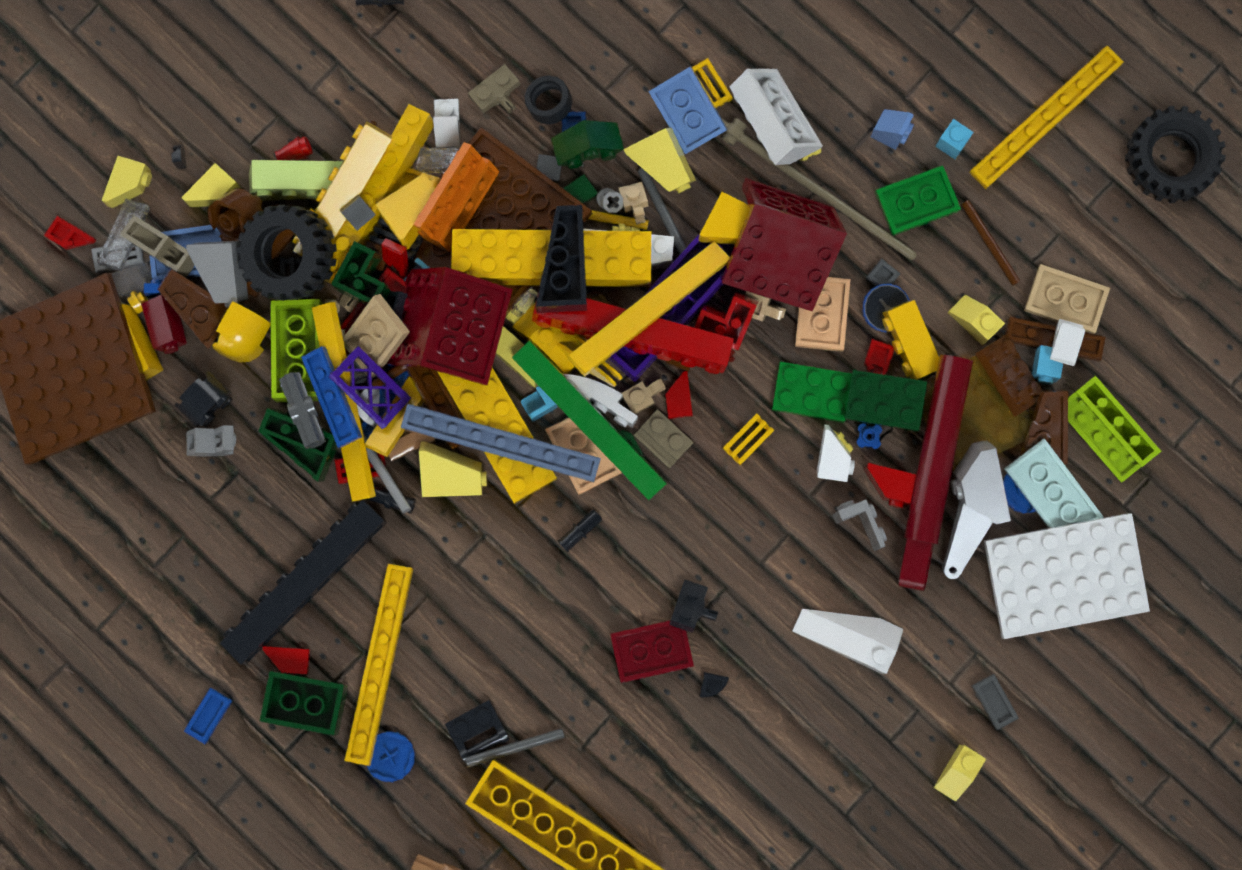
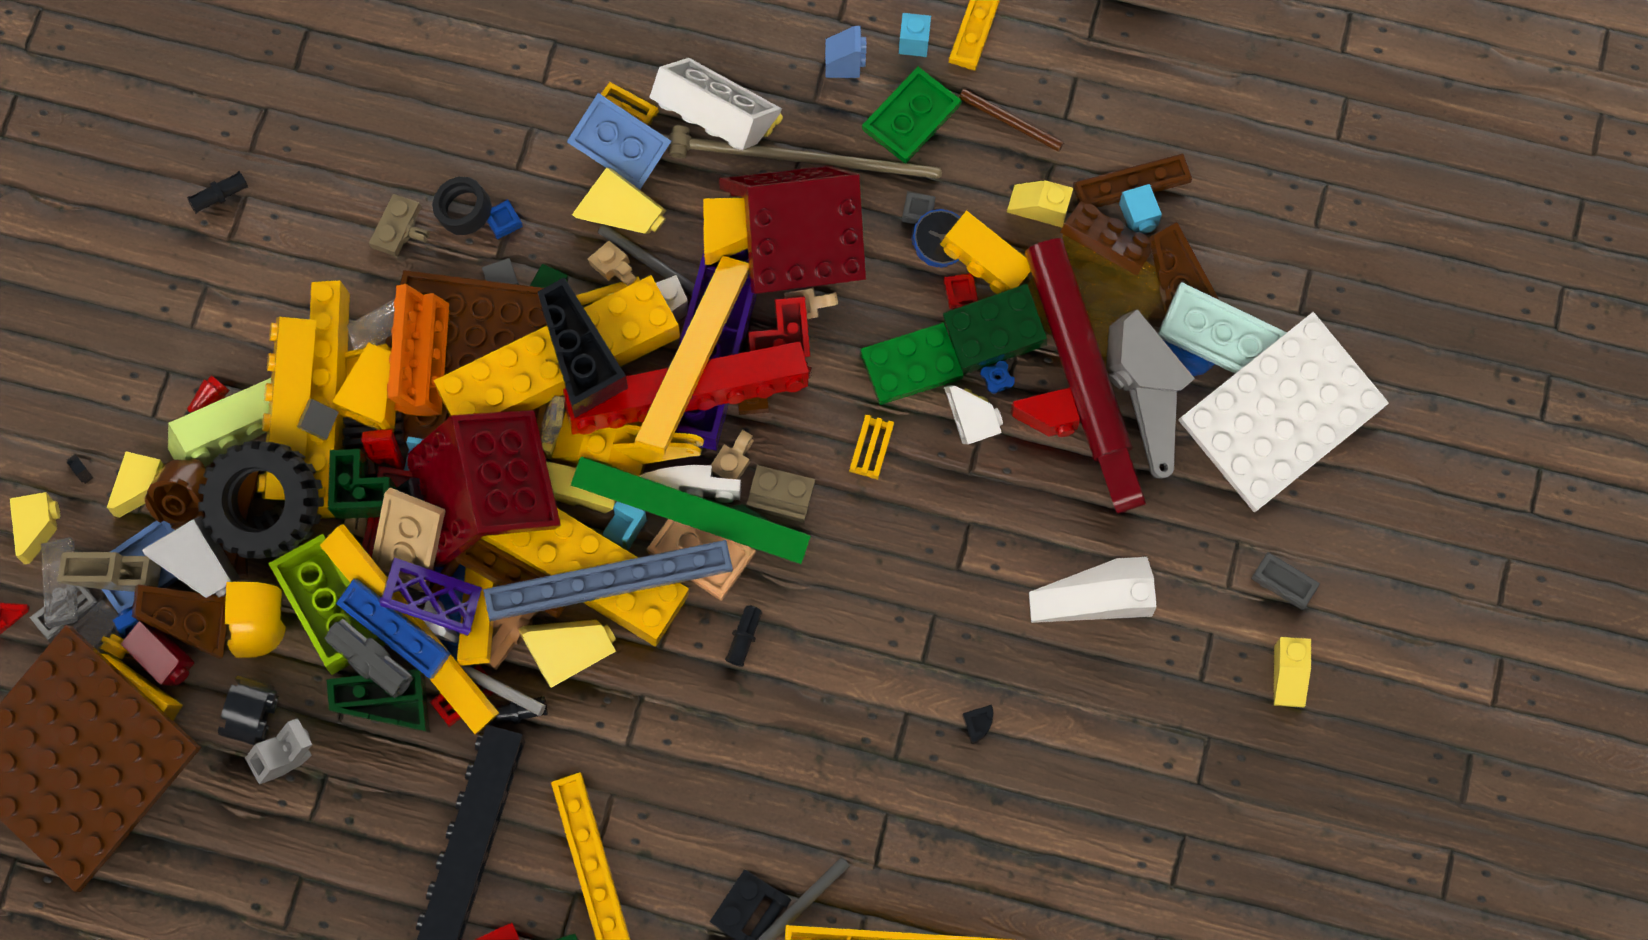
camera: 30 degrees left, 10 degrees down
white slope [433,99,460,149] -> none
dark green brick [551,120,624,169] -> none
light grey bush [596,188,623,213] -> none
dark red plate [610,620,694,683] -> none
red tile [665,371,693,419] -> none
black plate [669,579,719,633] -> none
light nougat tile [795,277,851,352] -> none
light grey bracket [832,500,887,551] -> none
tan plate [1024,264,1110,334] -> none
white slope [1050,319,1085,366] -> none
lime brick [1068,376,1162,483] -> none

